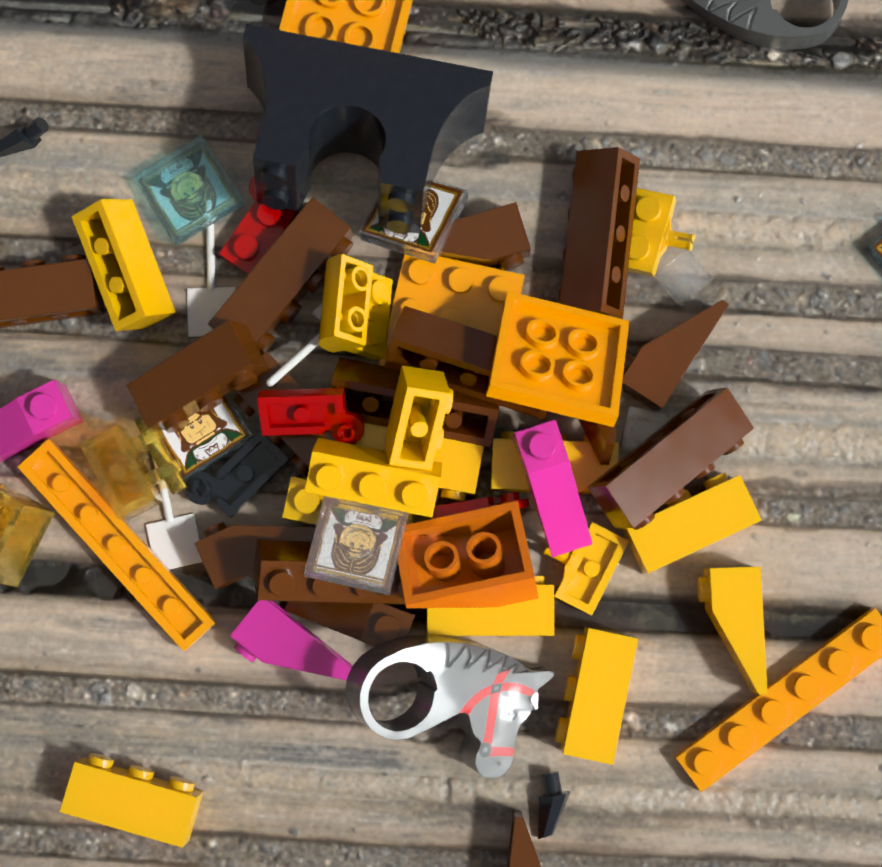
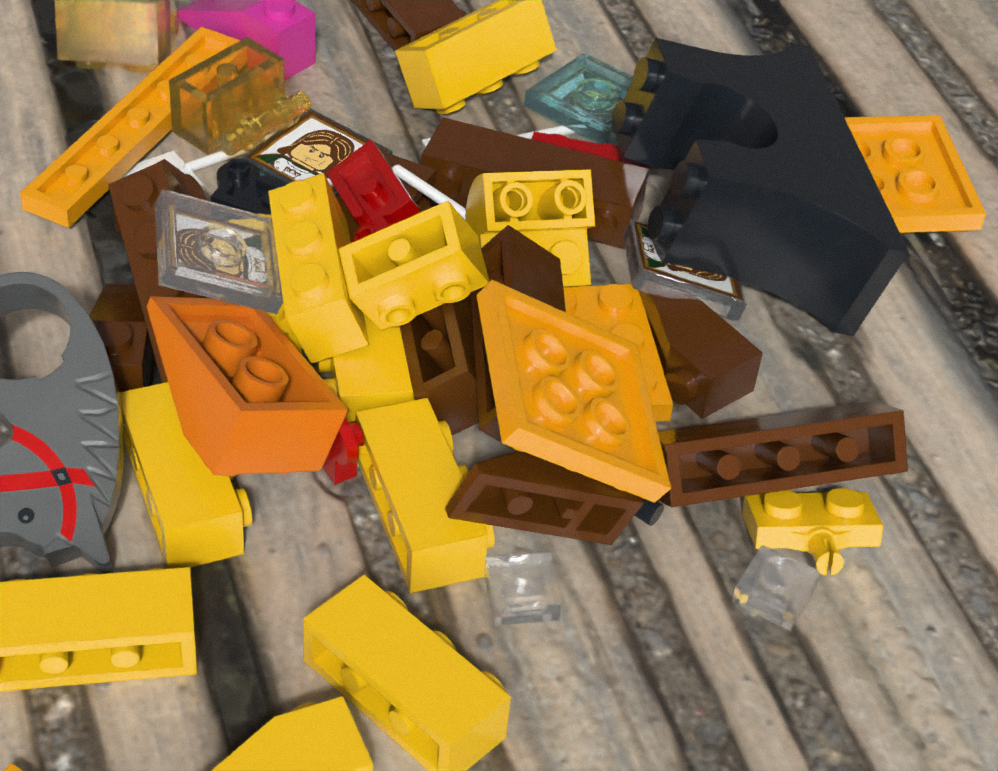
camera: 65 degrees right, 40 degrees down
reddish brown brick [127,320,268,433] -> none
dark pink slope [230,600,353,681] -> none
dark pink slope [512,419,592,557] -> none
yellow plate [543,522,629,616] -> none
reddish brown brick [587,387,754,530] -> none
reddish brown slope [621,300,729,412] -> none

